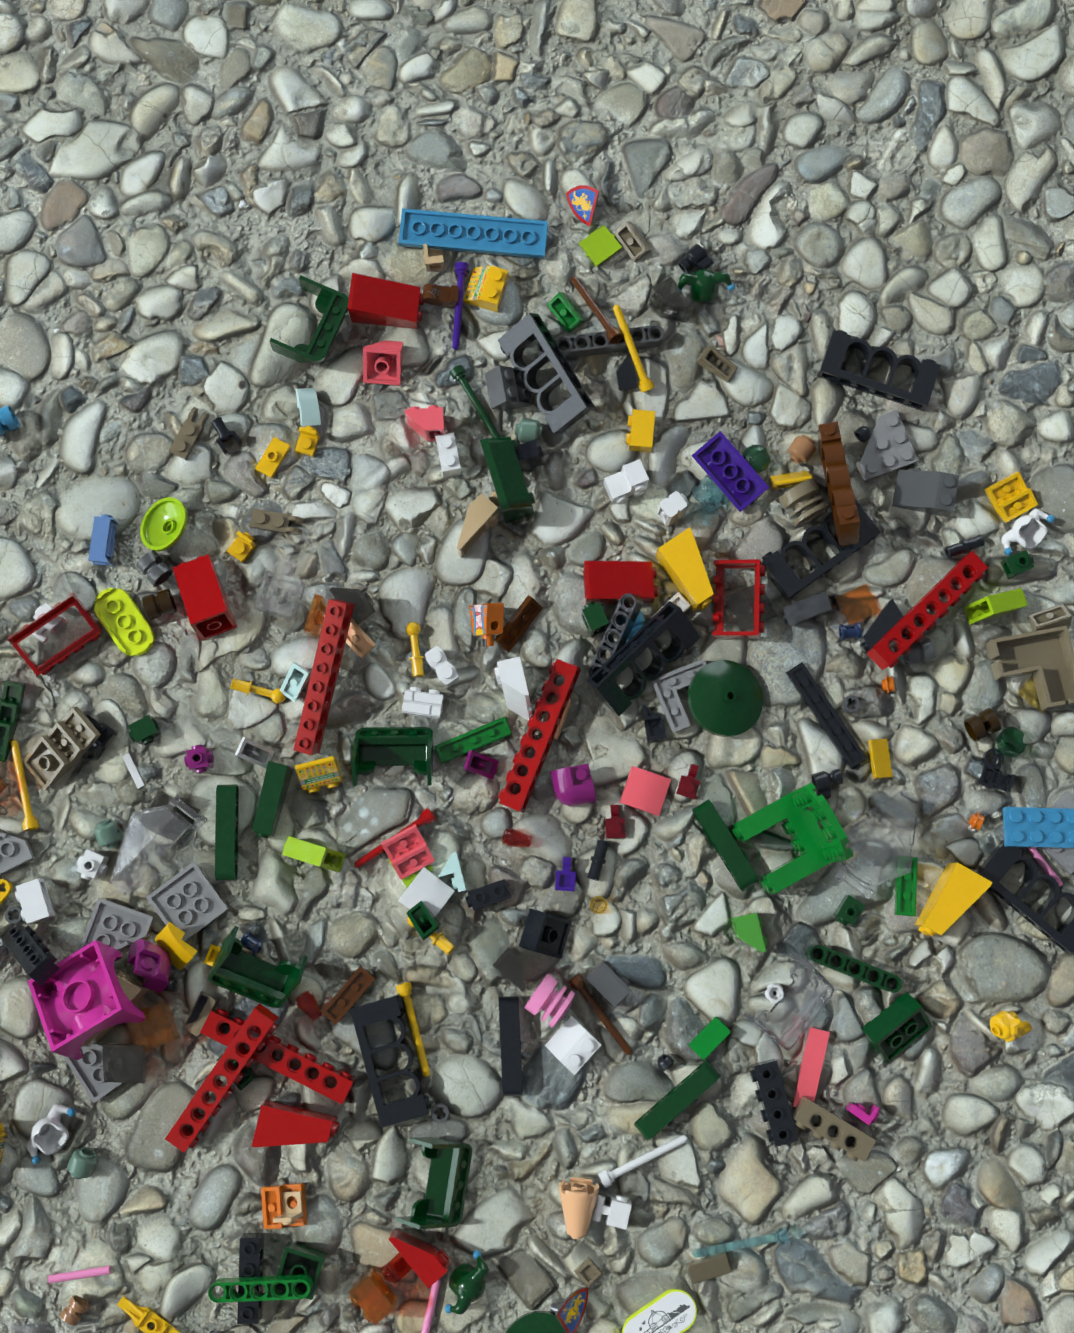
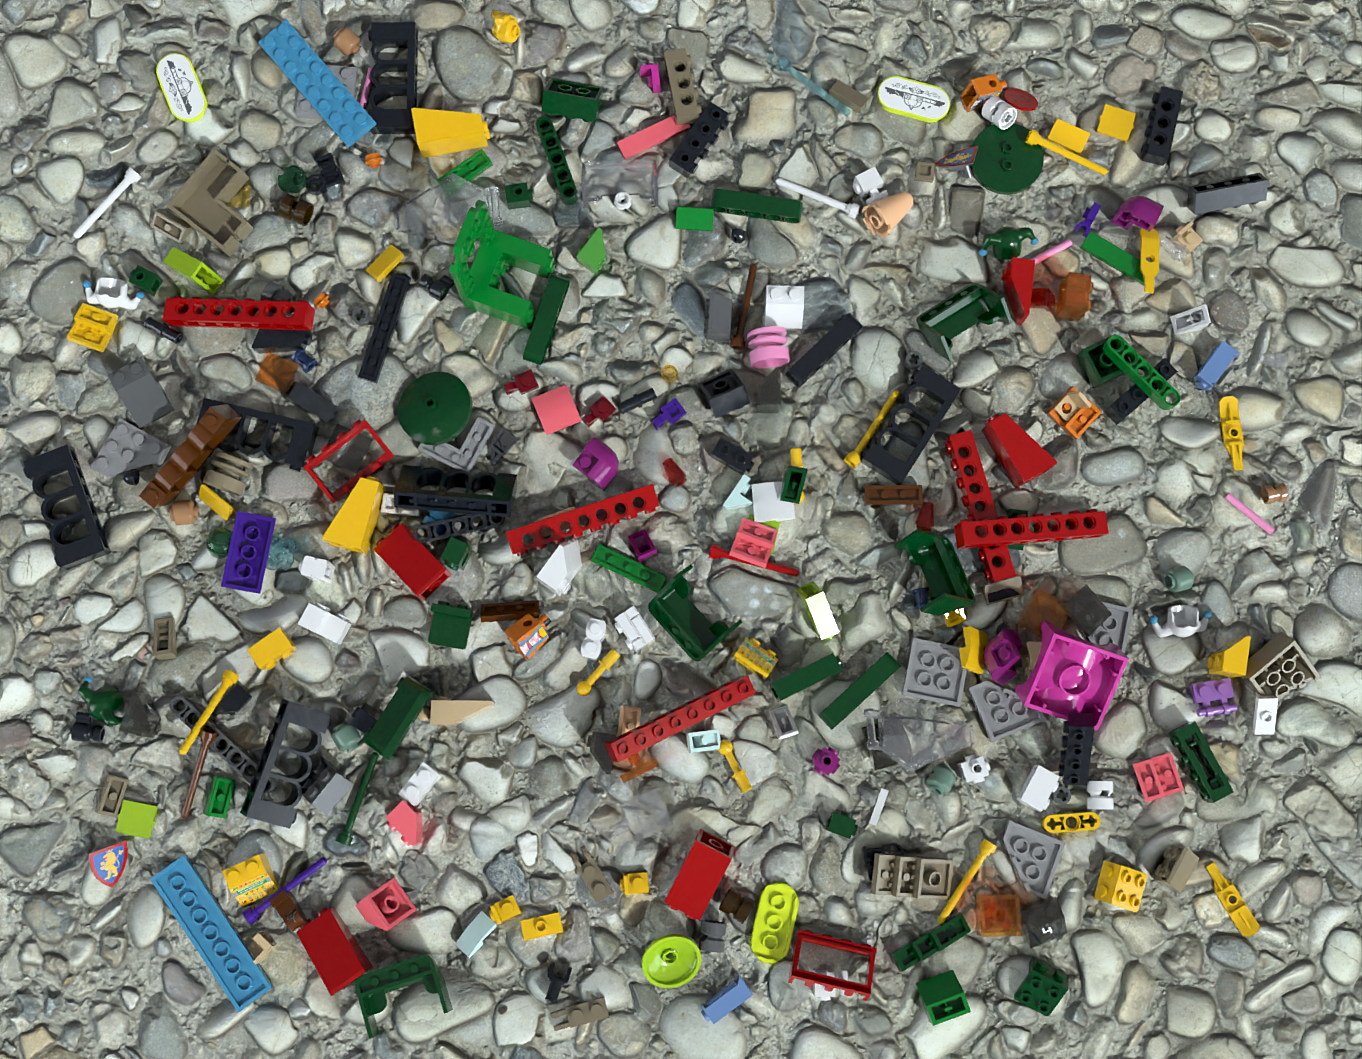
camera: 135 degrees left, 0 degrees up
none -> dark green bracket [428,601,473,650]

